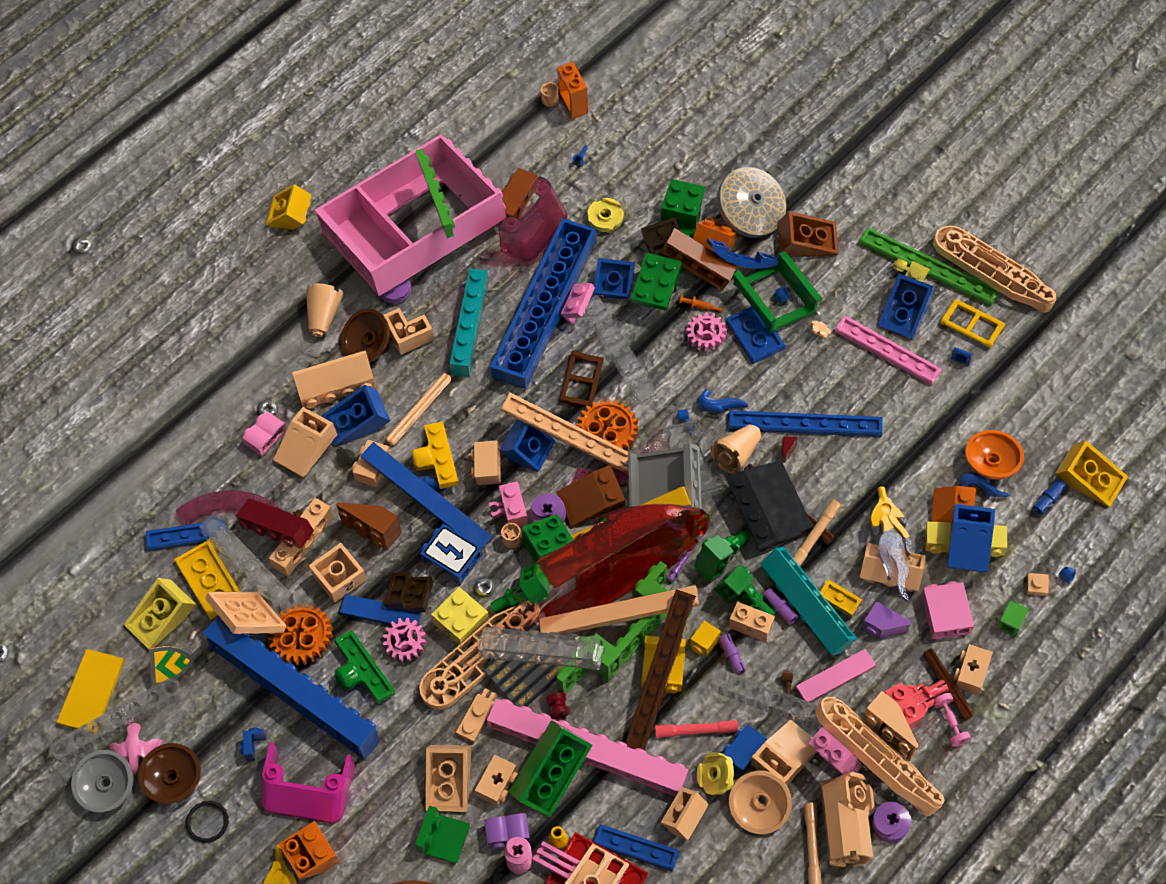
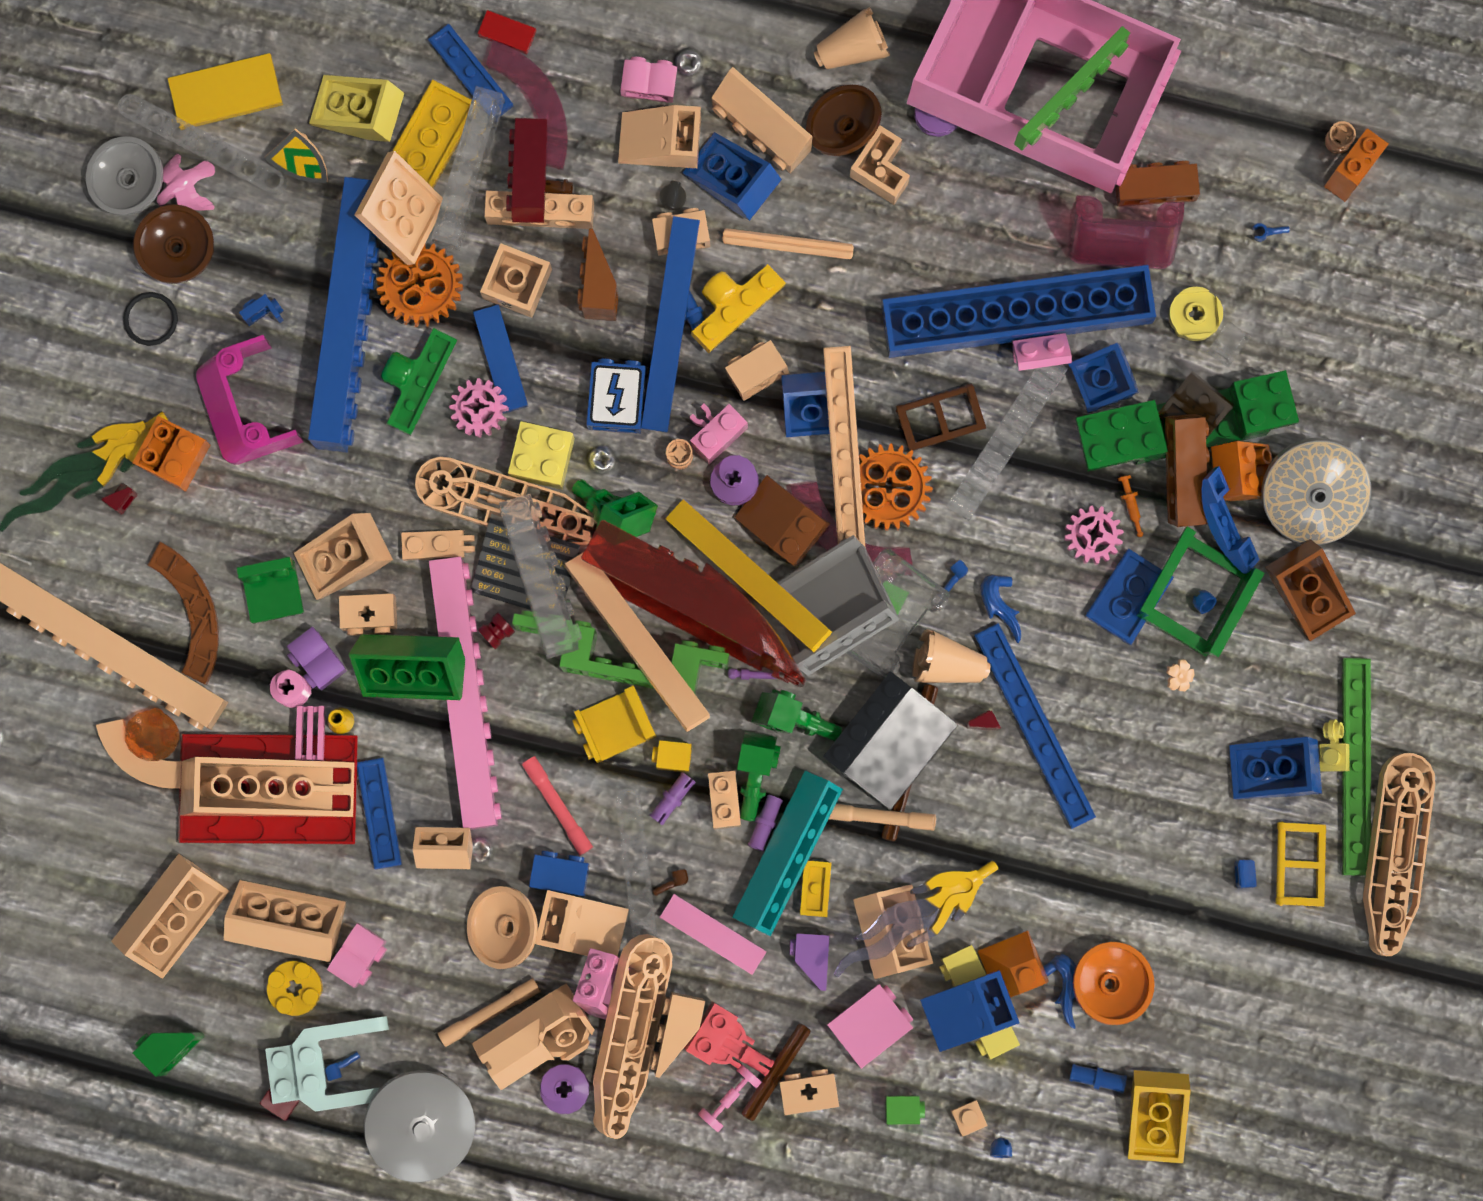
camera: 60 degrees right, 20 degrees up
dark brown slope [384,572,434,613] -> none
teal brick [450,268,489,377] -> none
green bracket [521,514,574,568] -> none
reddish brown tile [625,589,696,751] -> none
light yellow plate [697,752,734,795] -> none
bright pink tile [834,315,942,386] -> none
none -> red tile [478,10,537,55]

